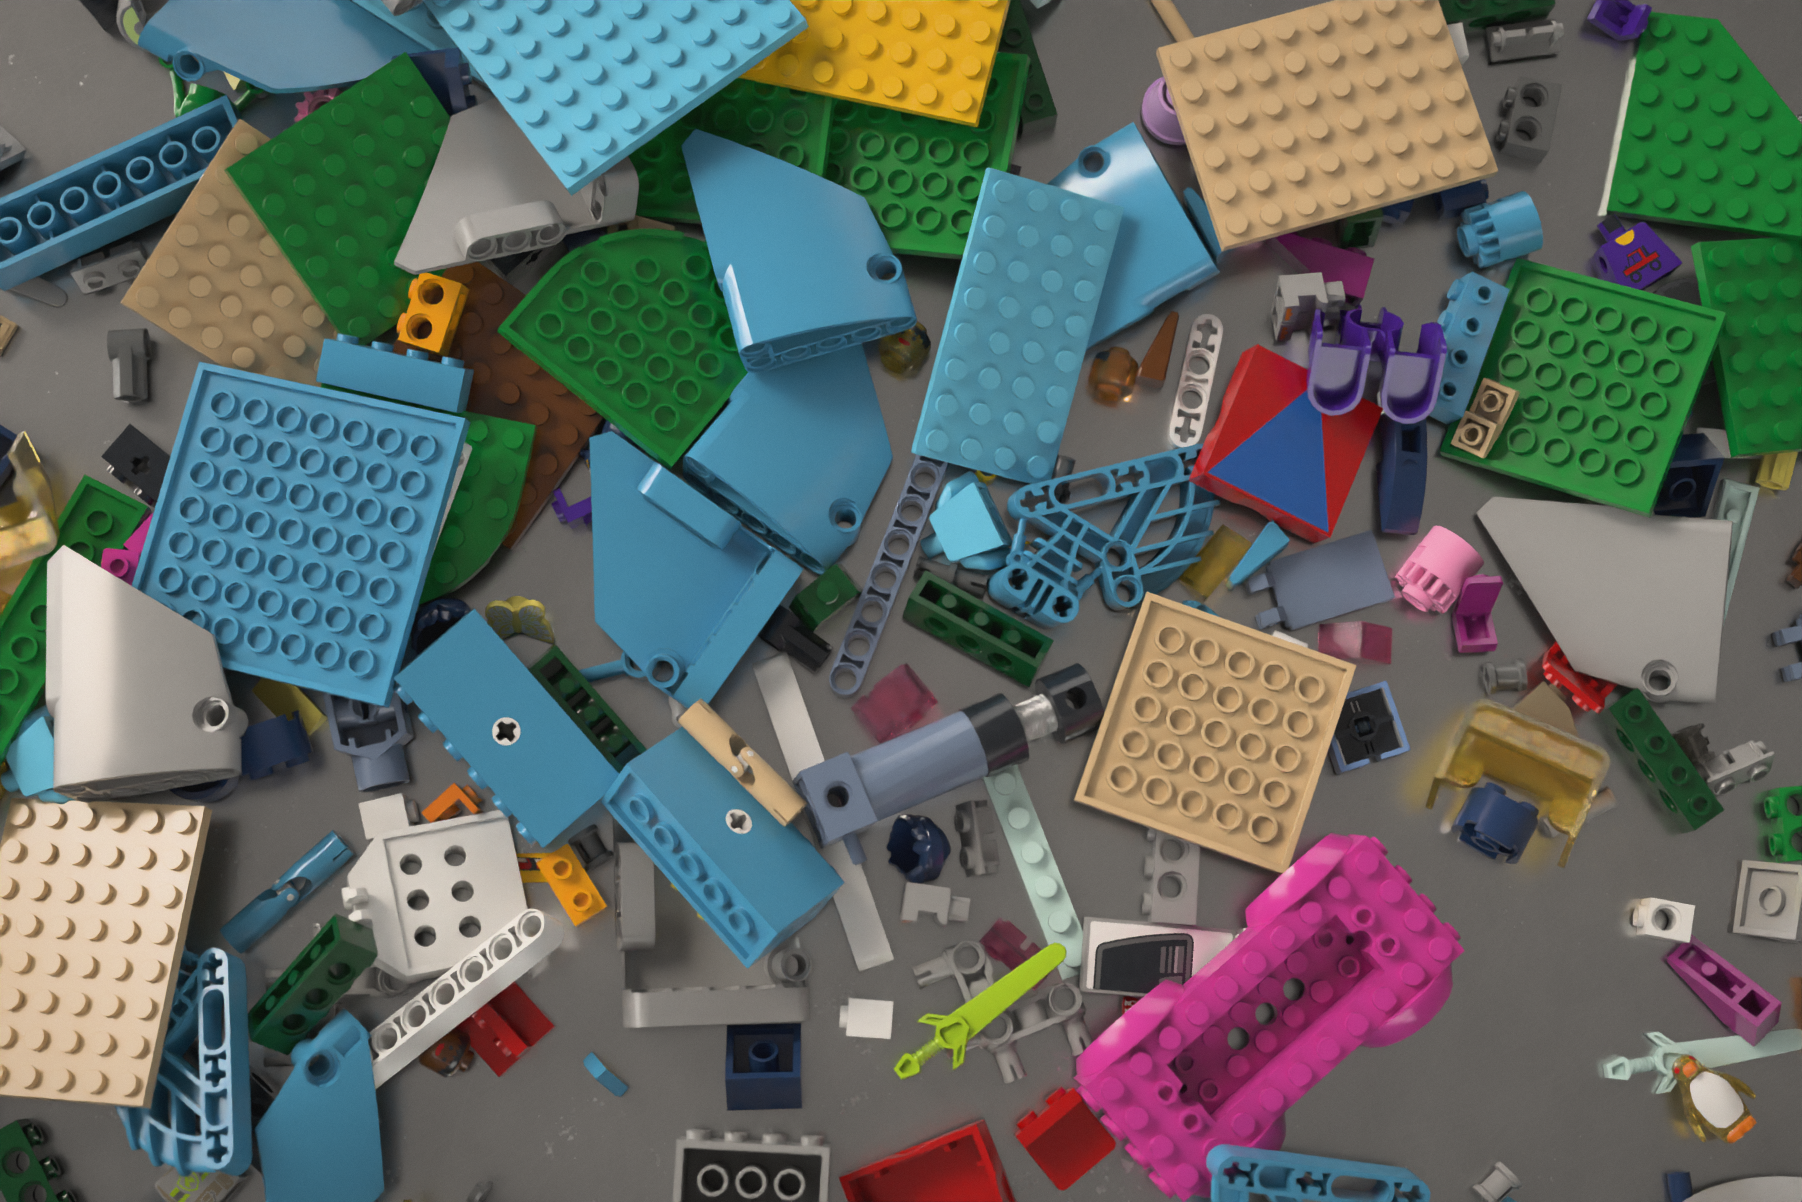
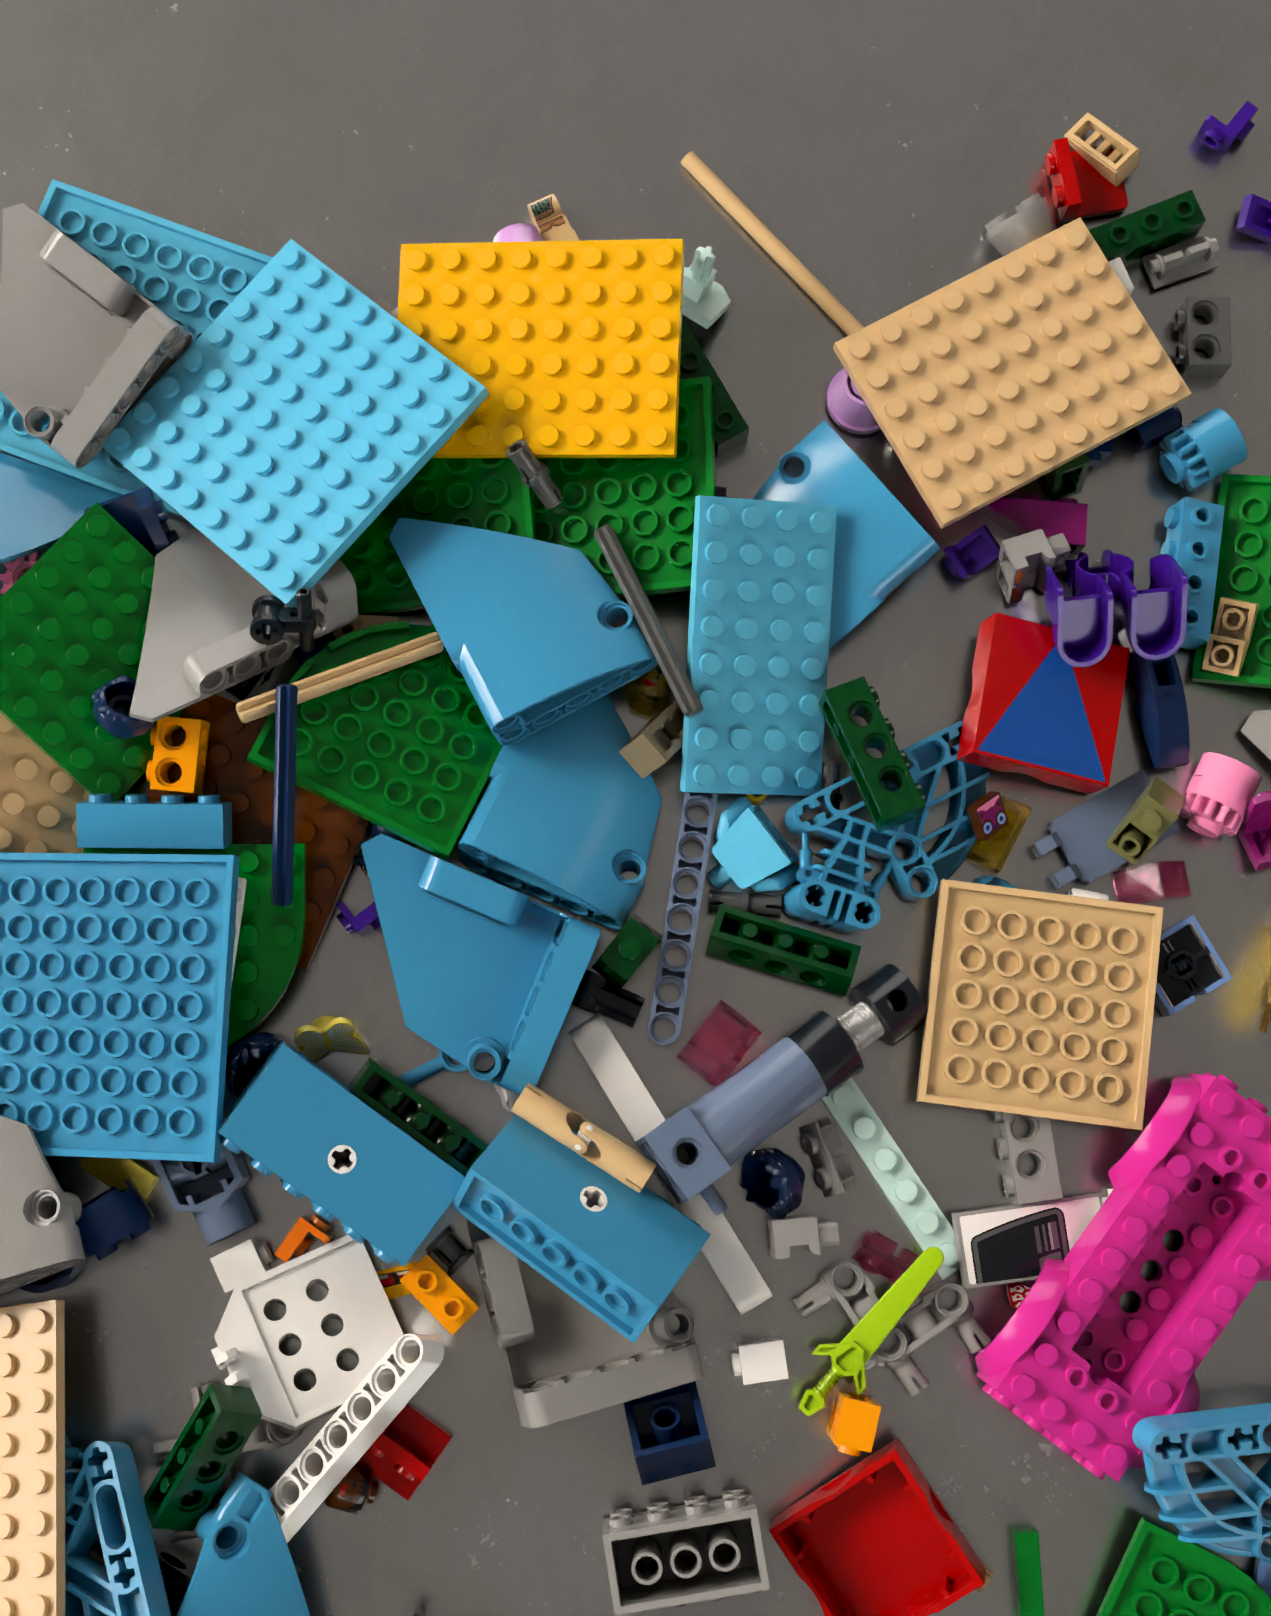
camera: 10 degrees left, 0 degrees up
dark azure piece [220,830,355,954] -> none
dark azure tile [583,1051,629,1097] -> none
red bracket [1013,1086,1116,1190] -> none
clear orange head [1088,346,1139,403] -> none
reddish brown slope [1134,311,1179,389] -> none
white beam [1168,314,1223,449] -> none
dark azure slope [1183,187,1234,263] -> none
dark azure slope [1225,520,1290,591] -> none
none -> dark blue hair [92,675,155,740]
none -> tan axle [236,632,444,723]
none -> black piece [250,588,317,652]
none -> dark blue axle [271,684,298,906]
none -> dark grey pin [506,439,564,509]
none -> dark grey axle [594,524,703,718]
none -> dark tan brick [619,700,684,779]
none -> dark green brick [818,676,926,833]
none -> light orange brick [827,1388,881,1456]
none -> dark purple bracket [943,525,1000,579]
none -> reddish brown tile [966,791,1009,841]
none -> olive slope [1106,777,1186,866]

